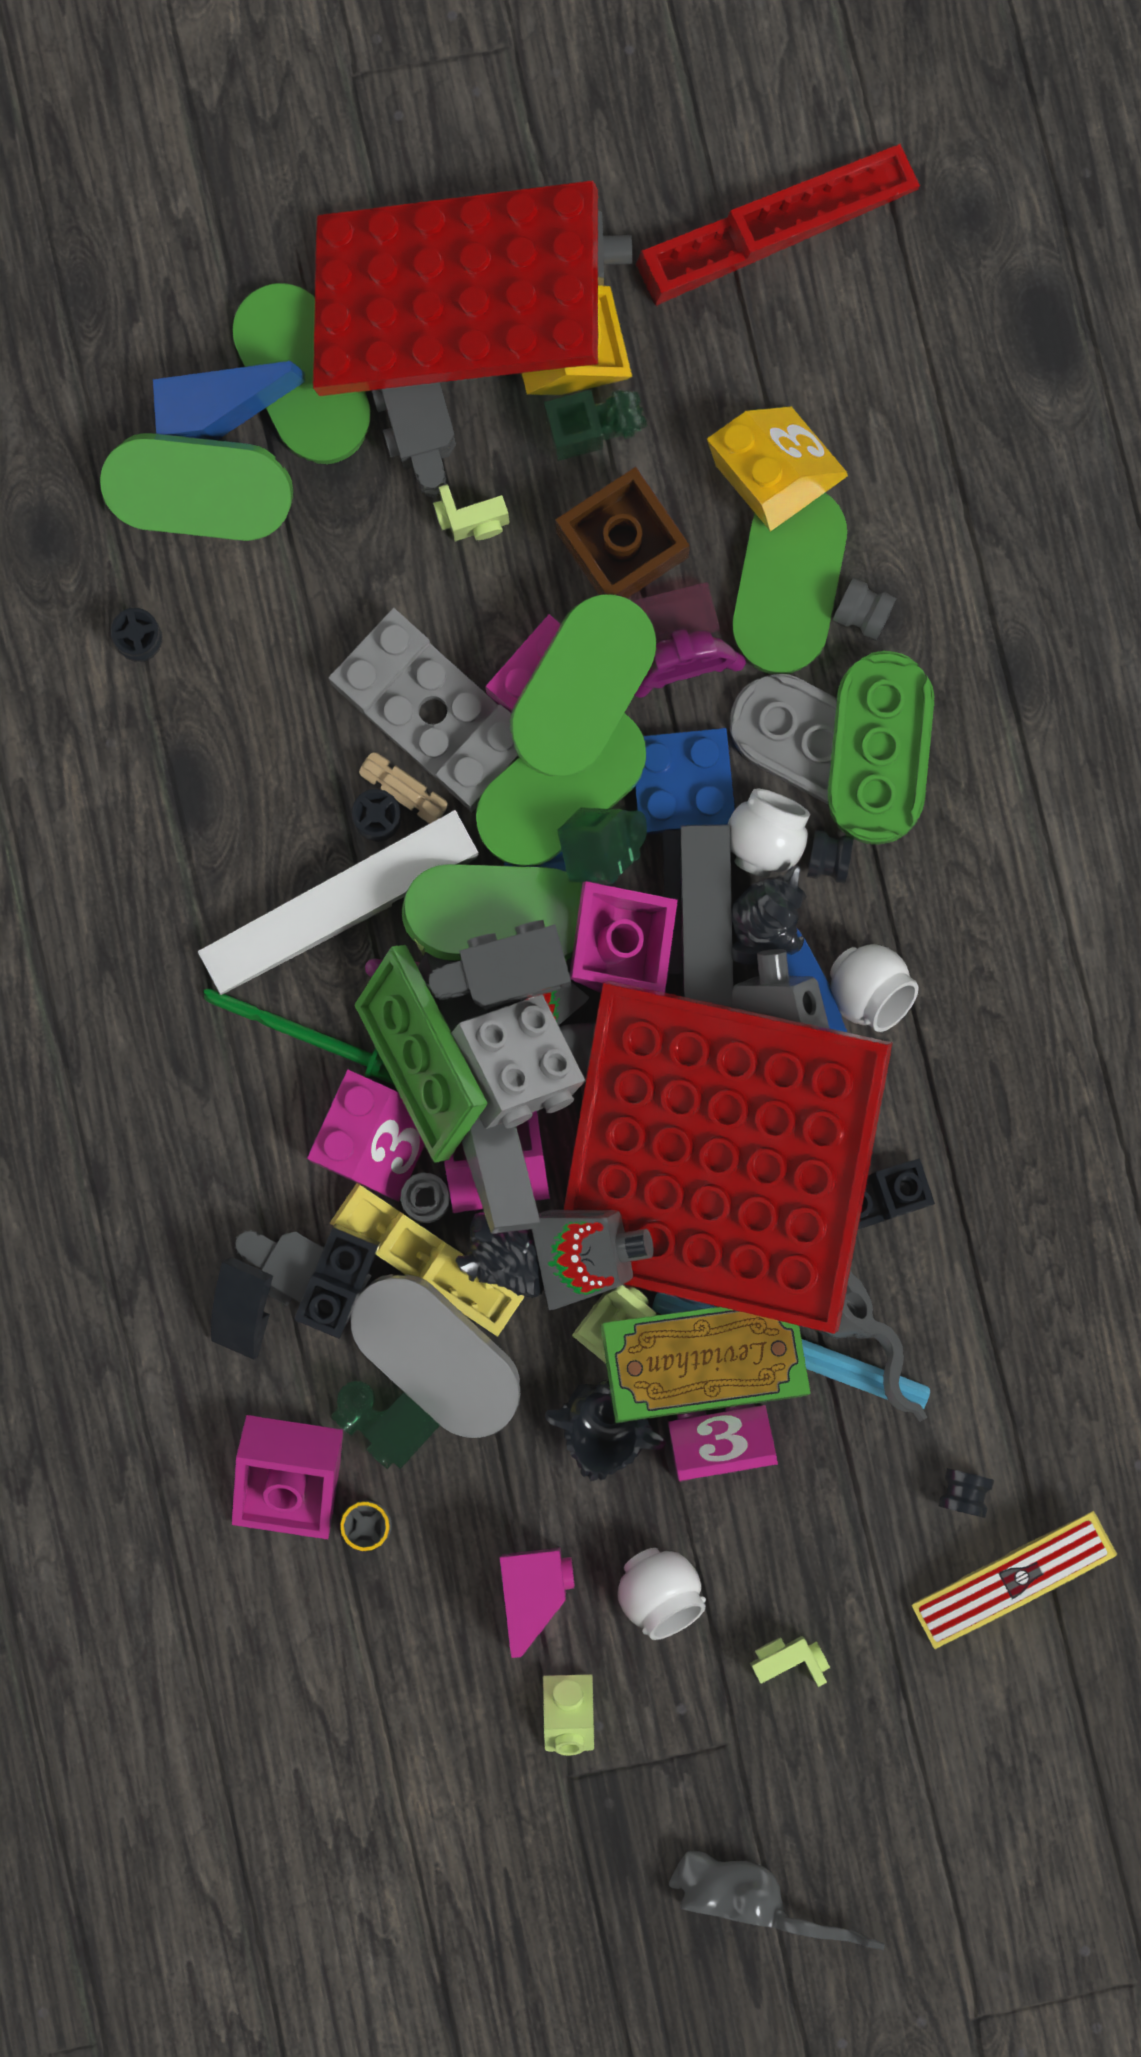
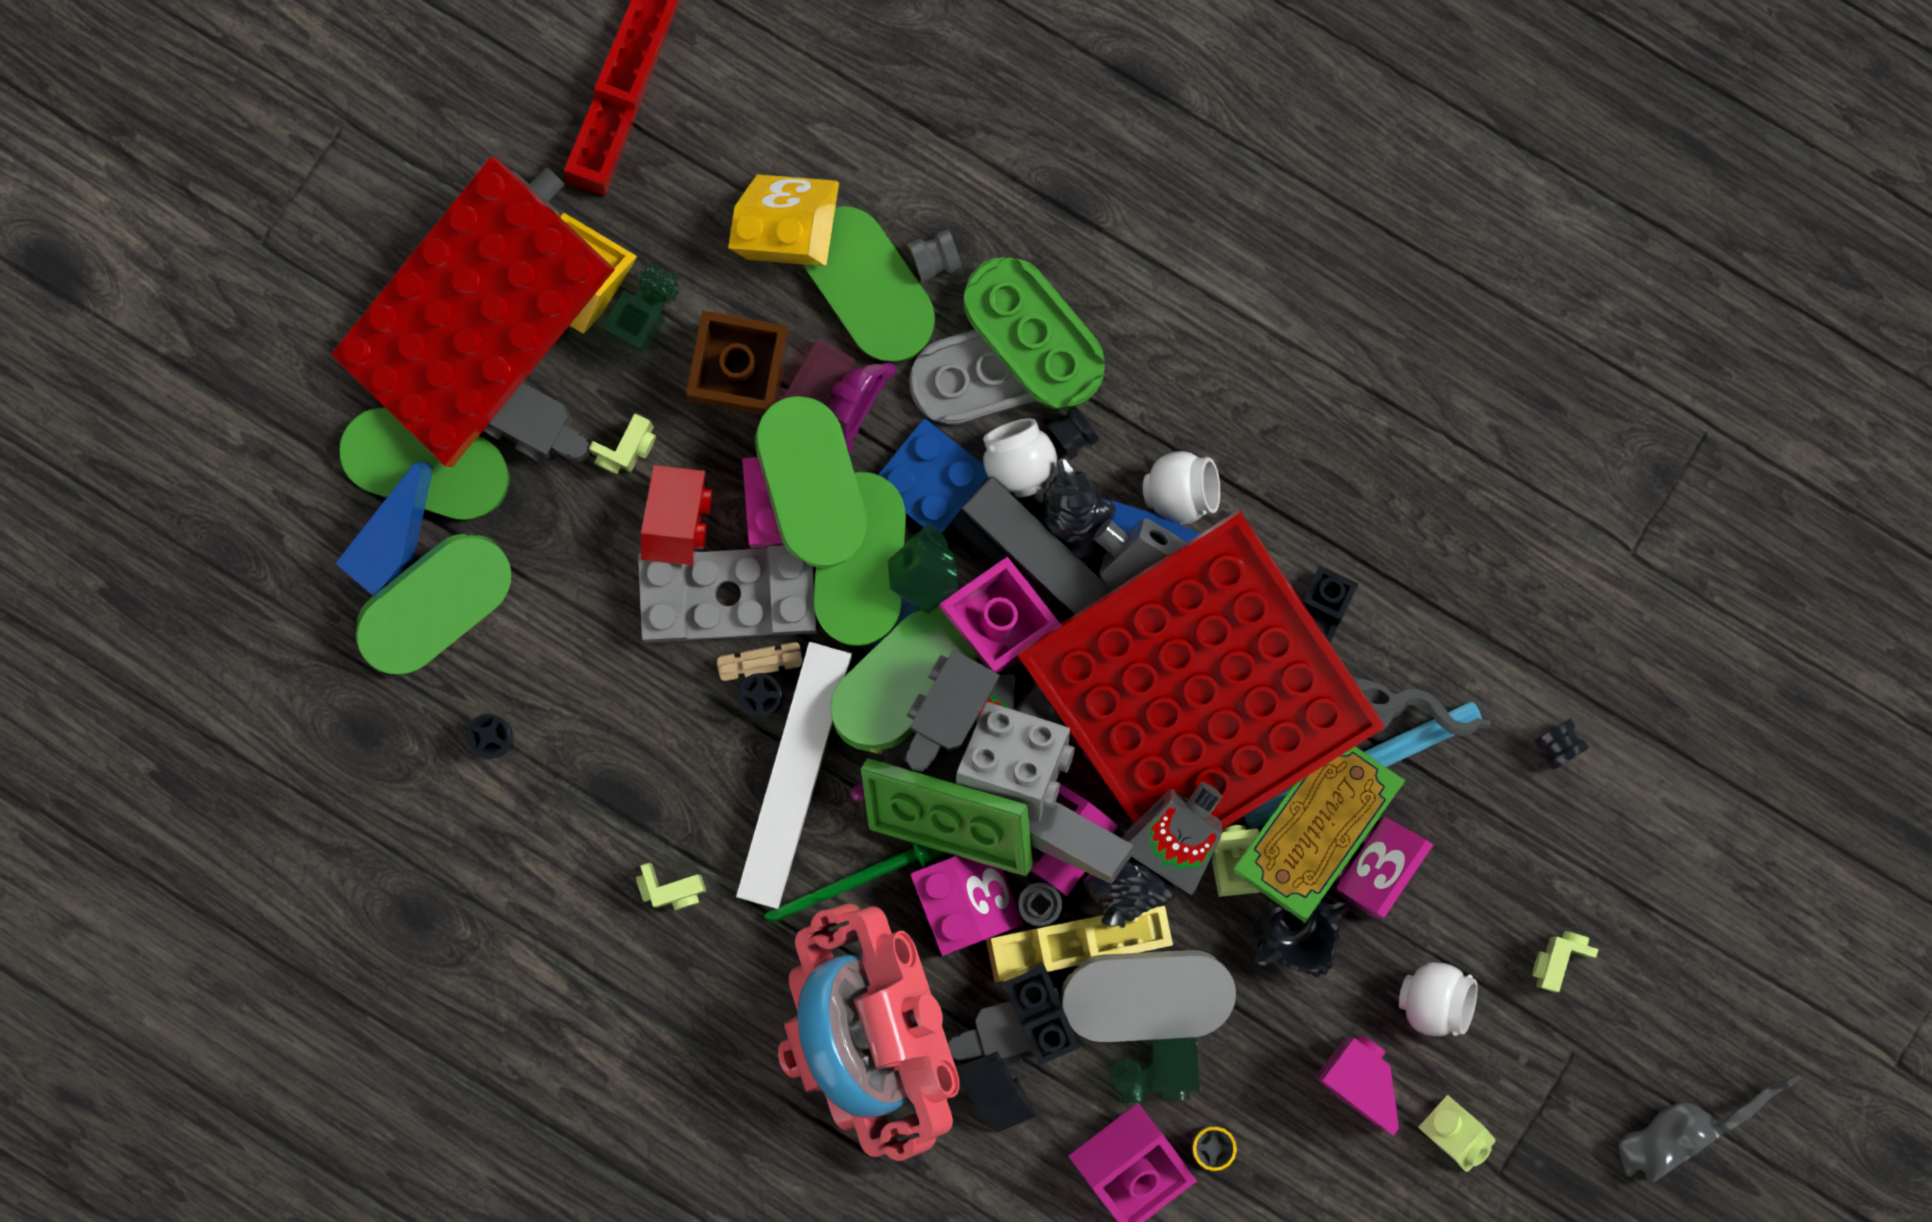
camera: 50 degrees left, 0 degrees up
slope [911,1511,1117,1649] -> none
none -> yellowish green bracket [636,863,706,911]
none -> red brick [641,465,713,566]
none -> coral piece [778,903,959,1161]

